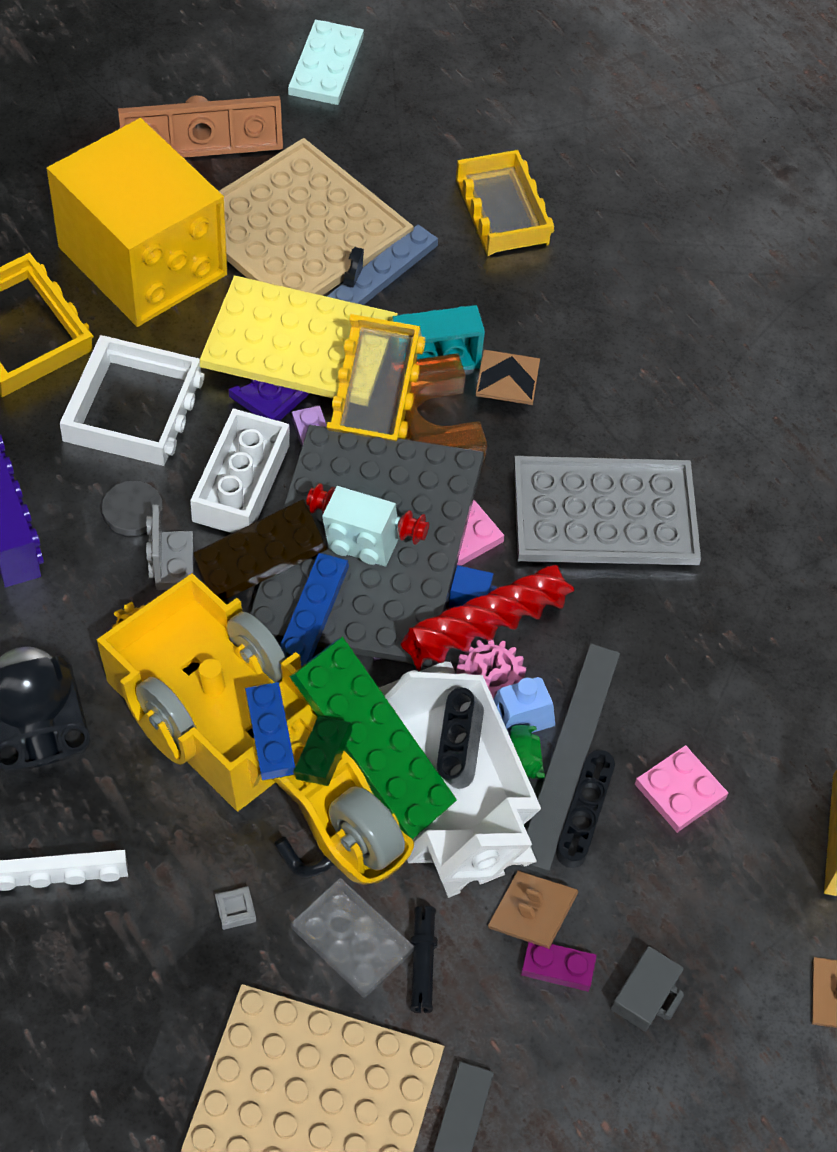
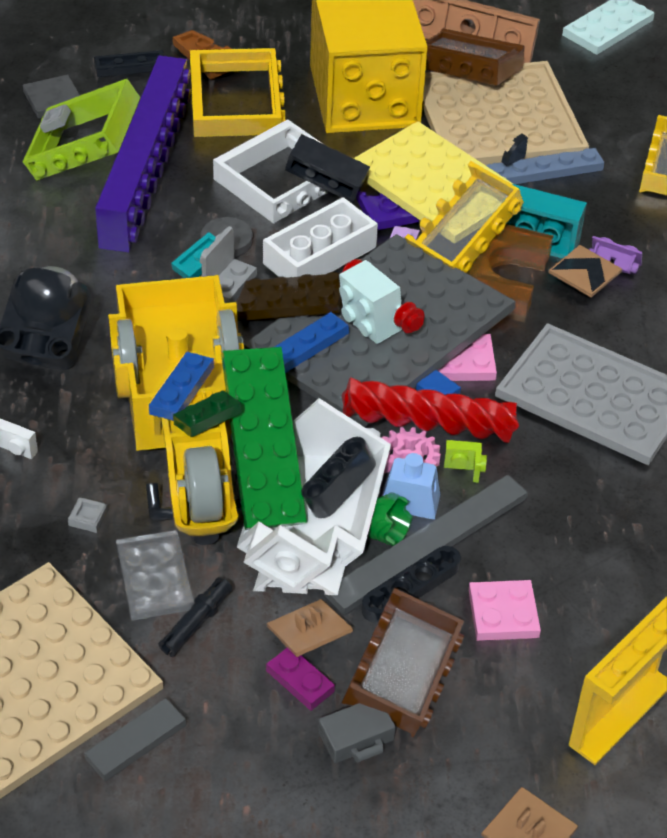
camera: 35 degrees right, 10 degrees down
none -> teal plate [171,232,216,278]
none -> black brick [285,134,370,203]
none -> window [341,588,464,737]
none -> reddish brown window [426,28,525,86]
none -> lime bracket [444,440,487,483]
none -> medium lavender hinge [589,236,642,275]

